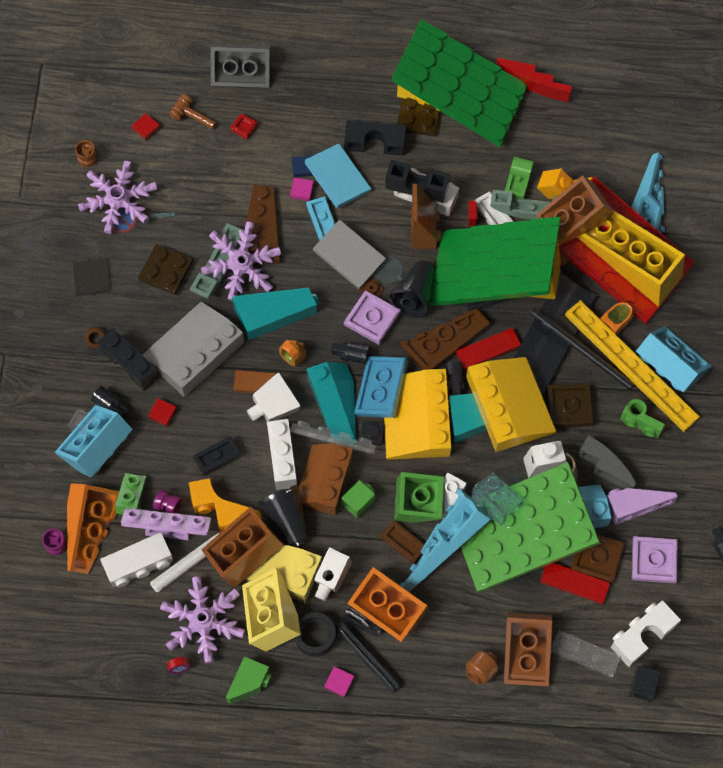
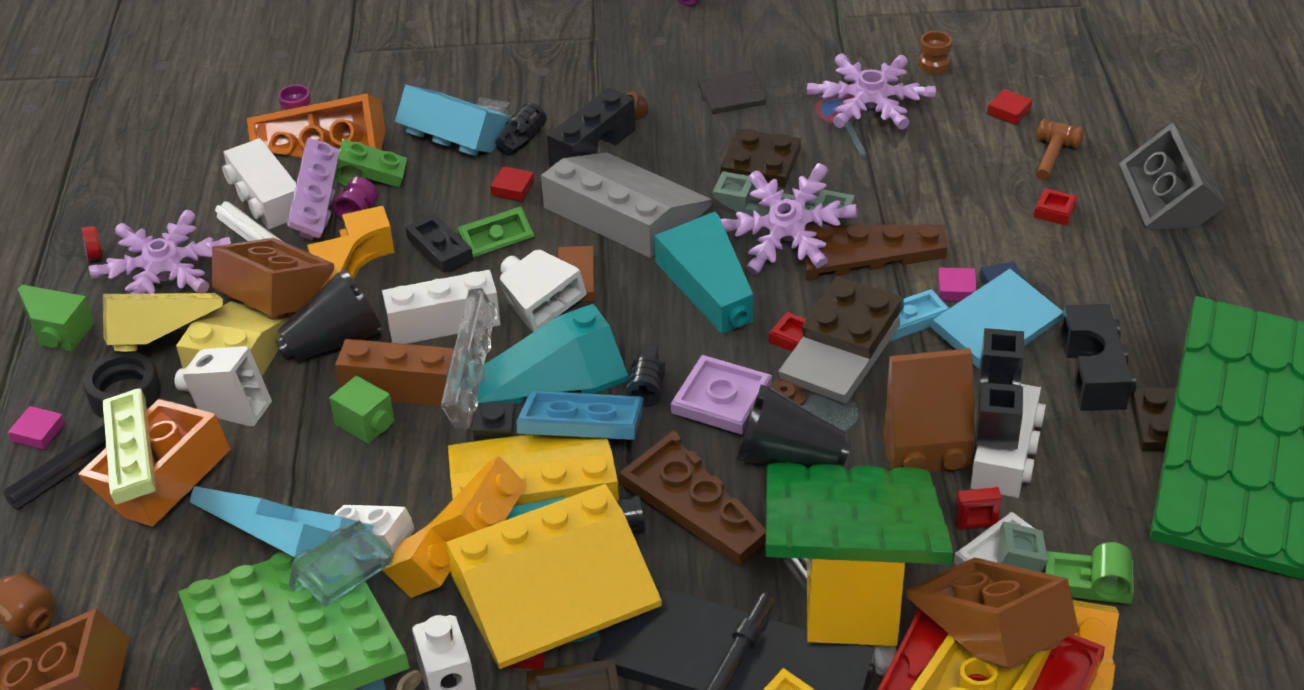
camera: 85 degrees right, 25 degrees down
orange rock [279,340,306,366] -> none
reddish brown tile [380,520,425,564] -> none
bright green slope [394,472,444,523] -> none
red tile [456,328,521,371] -> none
none -> yellowish green tile [103,388,156,505]
none -> light orange arch [382,456,527,598]
none -> bright green slope [456,206,535,259]
none -> red tile [769,312,806,352]
none -> dark brown plate [801,276,904,359]

